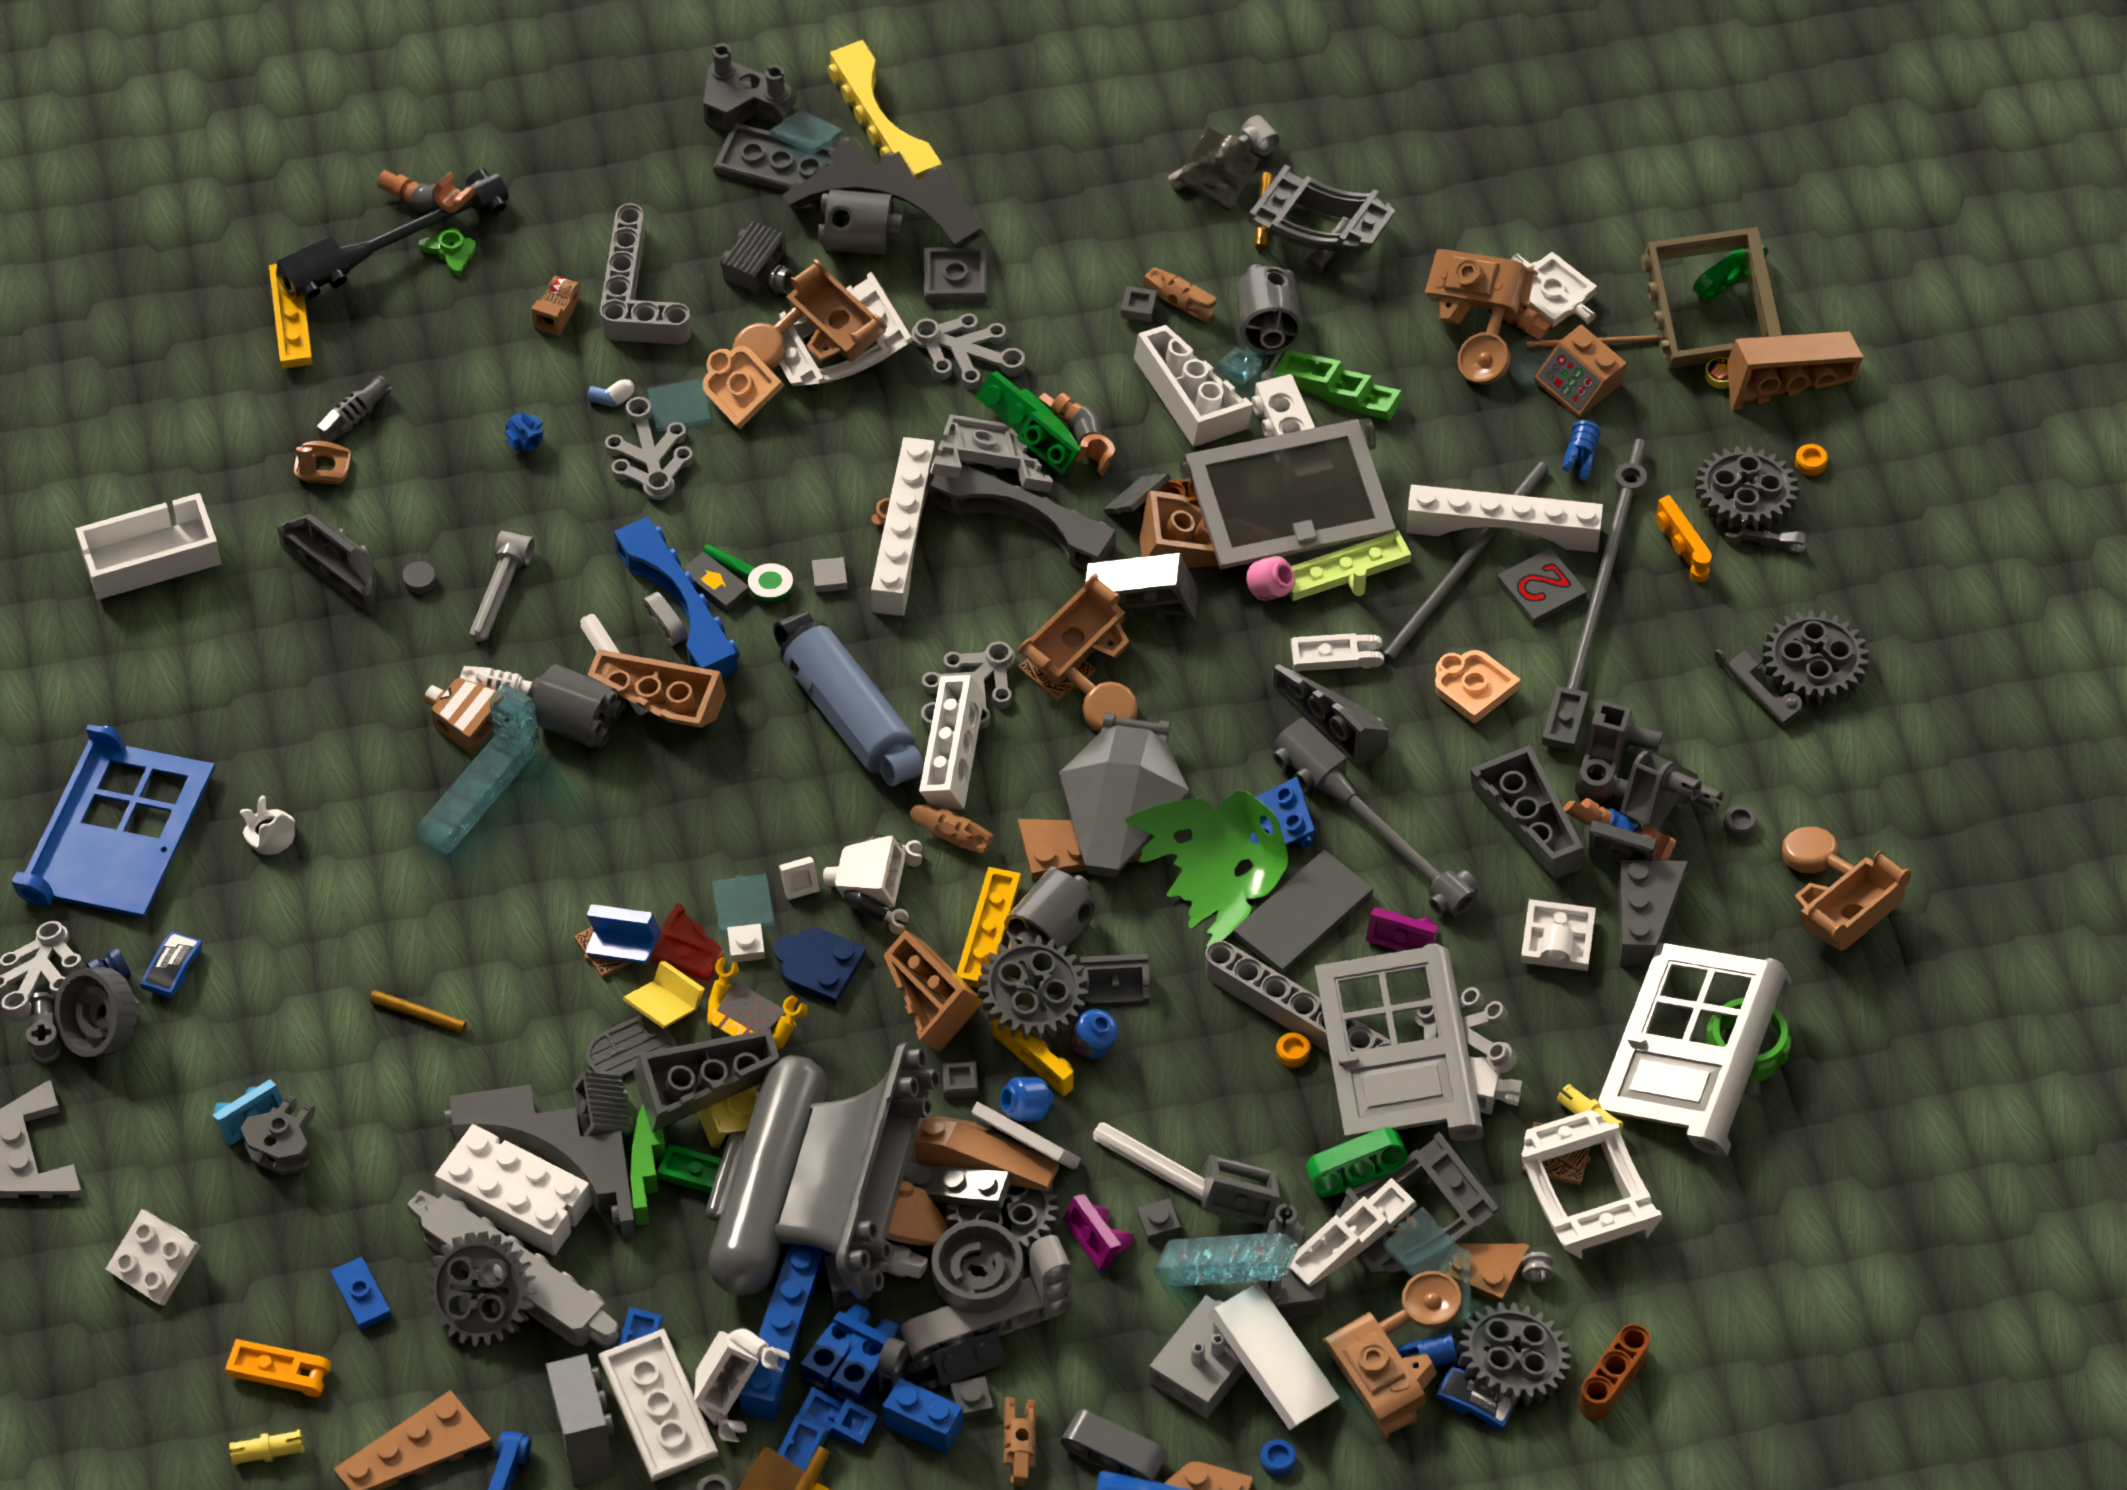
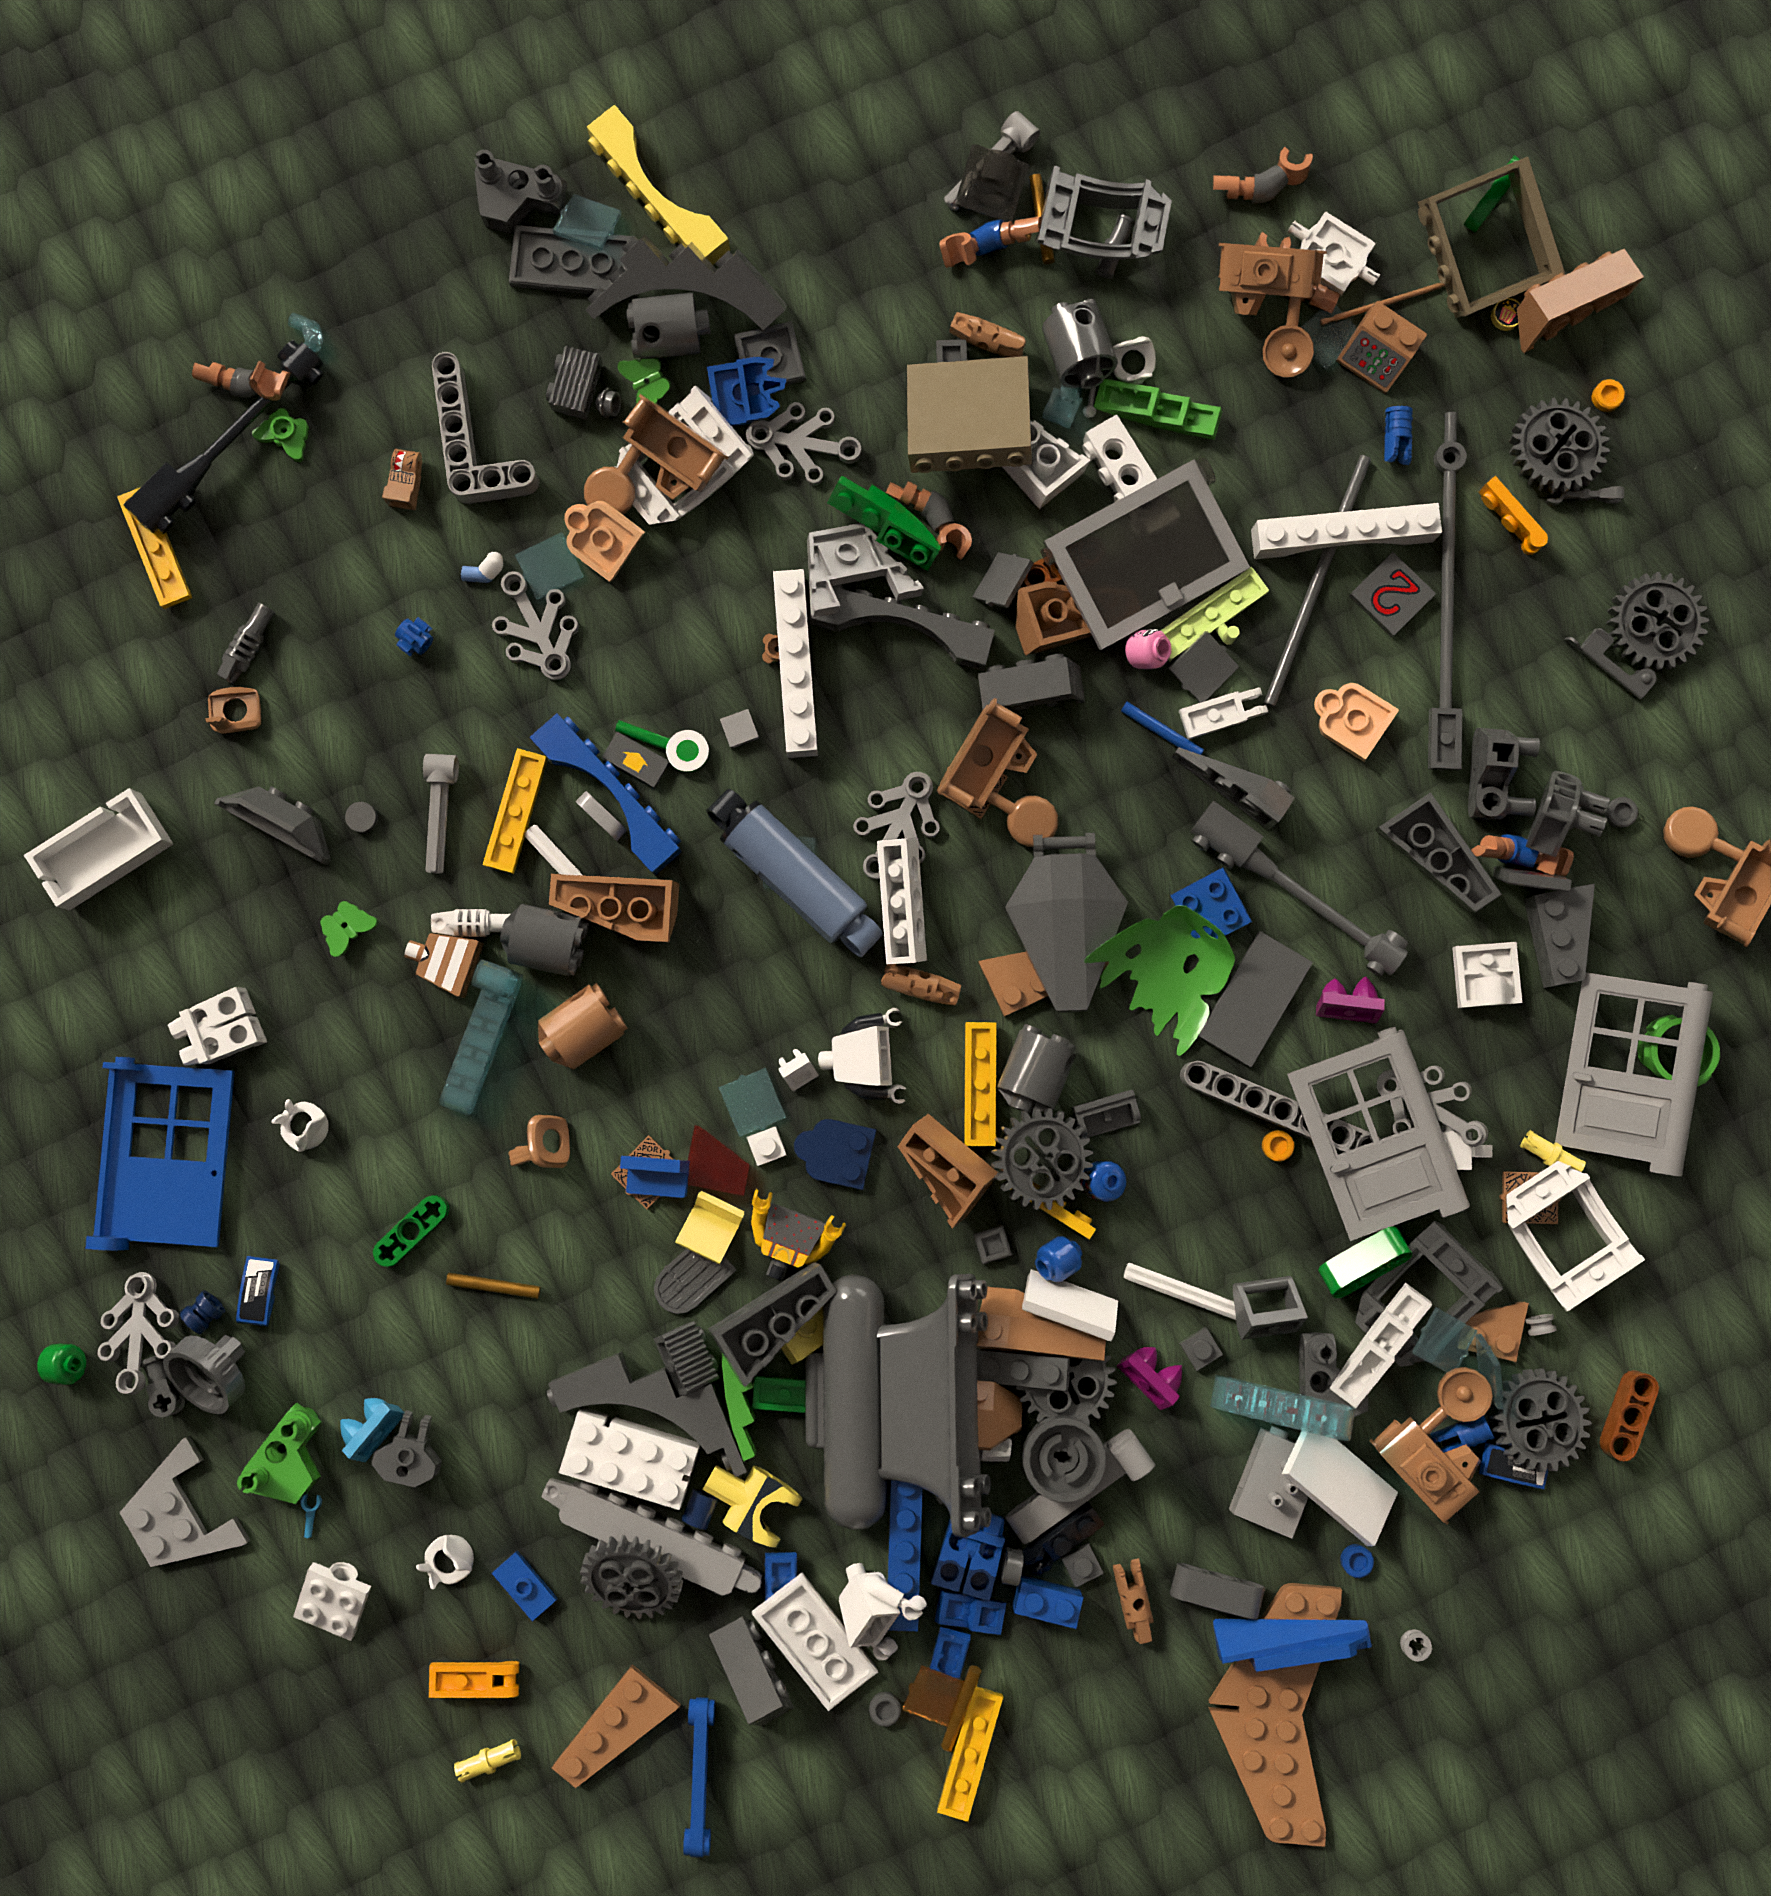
camera: 15 degrees left, 30 degrees up
none -> white hips [168,987,267,1066]
none -> bright green piece [237,1403,322,1504]
none -> clear light blue arm [288,312,324,352]
none -> dark azure hand [301,1494,322,1538]
none -> bright green animal [320,901,378,957]
none -> green beam [373,1195,449,1267]
none -> white piece [416,1535,474,1590]
none -> yellow plate [483,748,548,874]
none -> medium nougat piece [509,1115,570,1168]
none -> medium nougat cylinder [538,983,628,1070]
none -> bright green animal [618,358,671,404]
none -> dark blue gear [682,1489,719,1530]
none -> light yellow connector [702,1465,803,1548]
none -> blue plate [707,357,787,427]
none -> dark tan panel [907,356,1032,473]
none -> nougat piece [940,216,1042,268]
none -> white piece [1113,336,1156,385]
none -> blue piece [1120,702,1204,755]
none -> dark grey piece [1168,631,1239,703]
none -> nougat piece [1213,147,1313,203]

